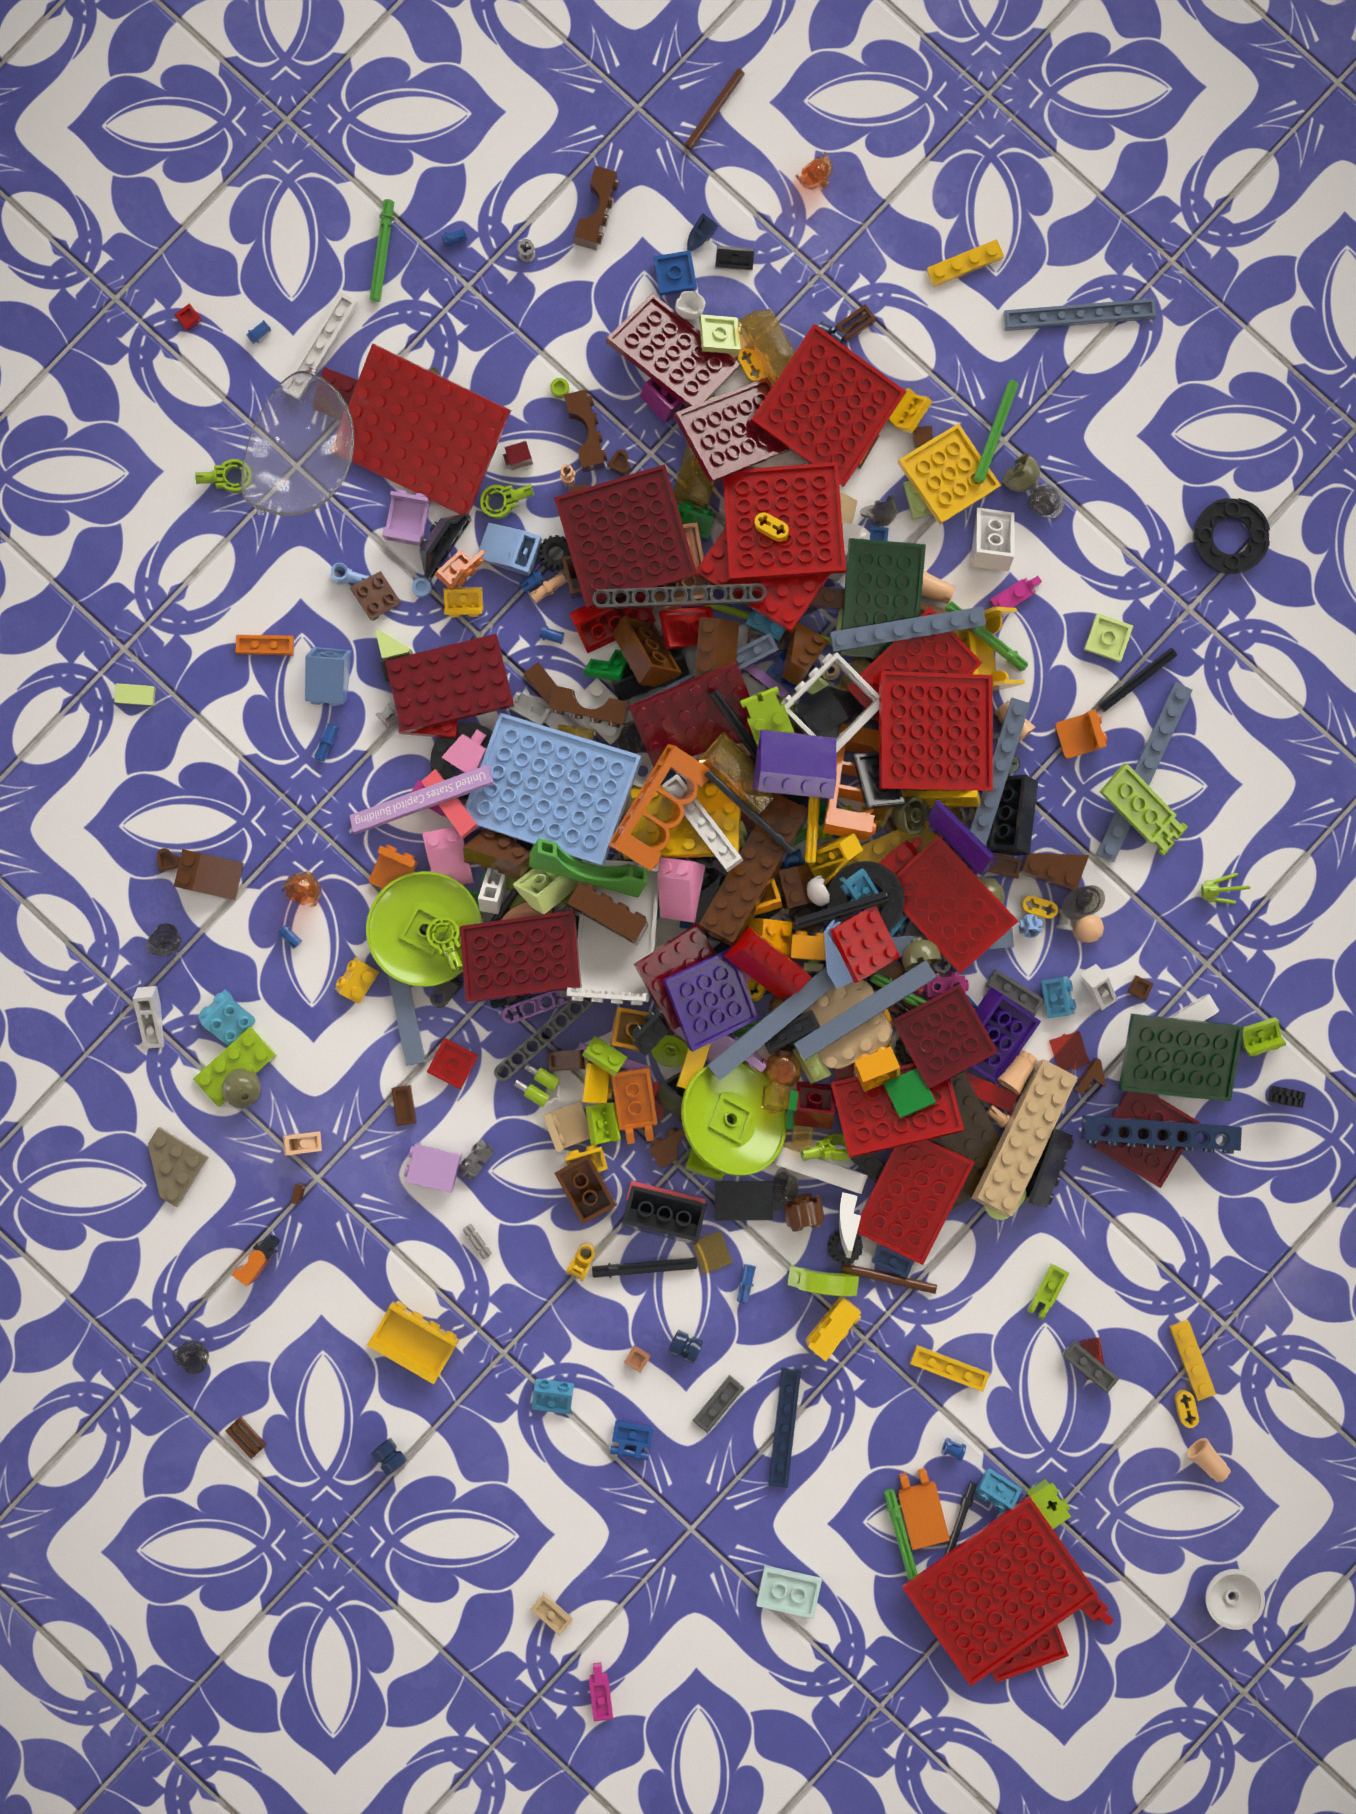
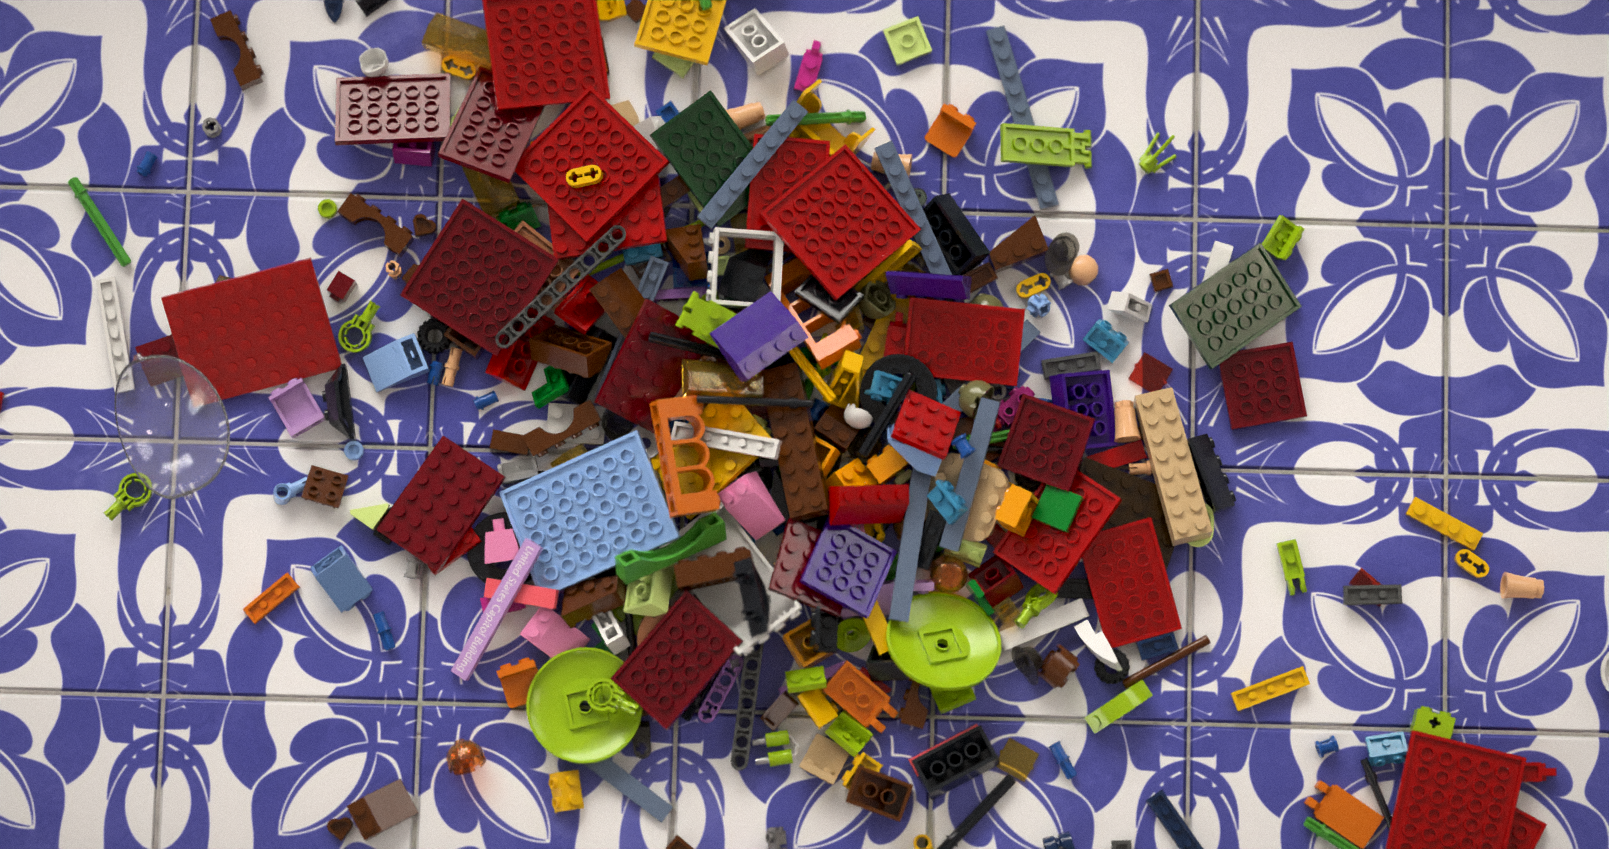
camera: 40 degrees left, 5 degrees down
yellowish green tile [114,683,156,706] -> none
blue pin [246,320,271,344] -> none
blue pin [278,925,303,949] -> none
red plate [427,1038,479,1090] -> none
orange bracket [435,549,485,591] -> none
yellow bracket [443,587,484,617] -> none
blue plate [653,250,697,296] -> none
yellowish green plate [699,315,741,354] -> none
black tile [715,1181,773,1221] -> none
clear yellow brick [761,1082,790,1114] -> none
yellow wedge [805,1296,861,1361] -> none
clear smoke piece [860,496,898,527] -> none
reddish brown slope [1073,1057,1106,1094] -> none
dark blue brick [1081,1115,1242,1154] -> none
black axle [1098,648,1177,712] -> none
black tyre [1267,1086,1306,1108] -> none
none -> black connector [732,557,772,637]
none -> dark azure bracket [927,480,968,525]
none -> blue bush [951,434,976,459]

